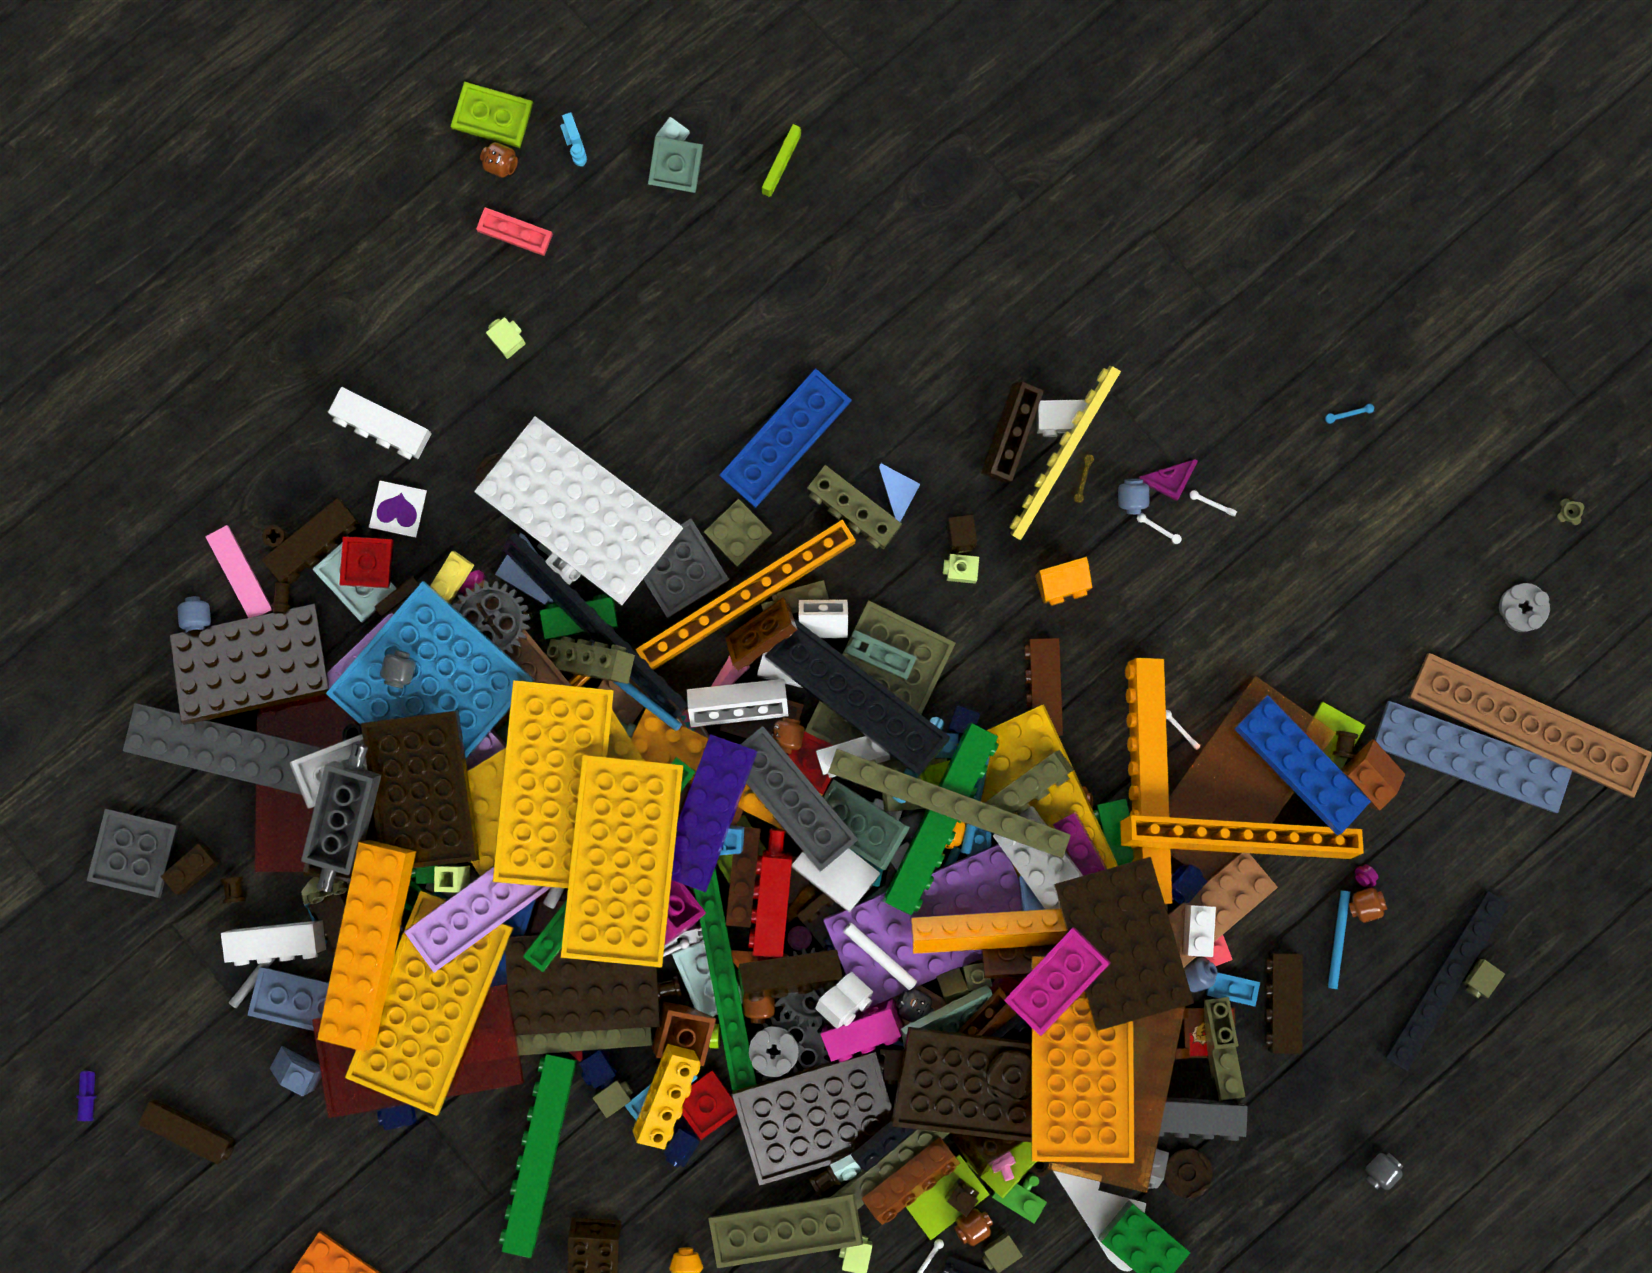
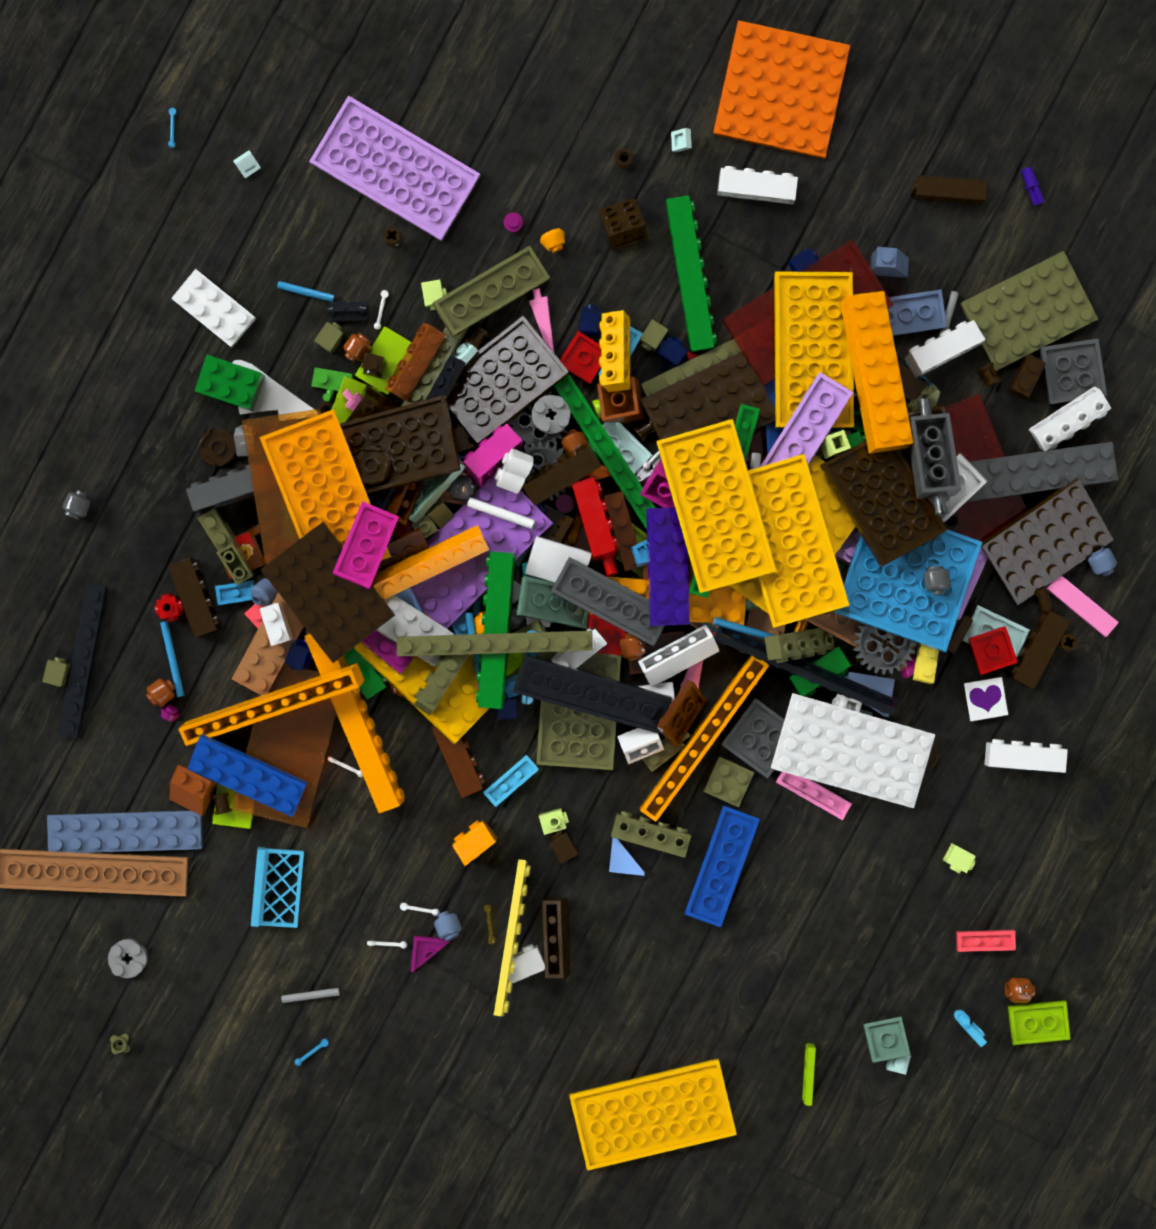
camera: 165 degrees right, 5 degrees up
sand green plate [844,630,917,680] -> none
none -> red brick [155,593,184,622]
none -> medium azure fence [251,847,304,928]
none -> light grey bar [281,988,340,1003]
none -> medium azure plate [483,755,539,807]
none -> bright pink bar [529,288,554,353]
none -> yellow plate [569,1059,737,1171]
none -> white brick [717,166,798,204]
none -> bright pink tile [776,771,852,820]
none -> olive plate [960,251,1098,371]
none -> white brick [1029,387,1112,451]

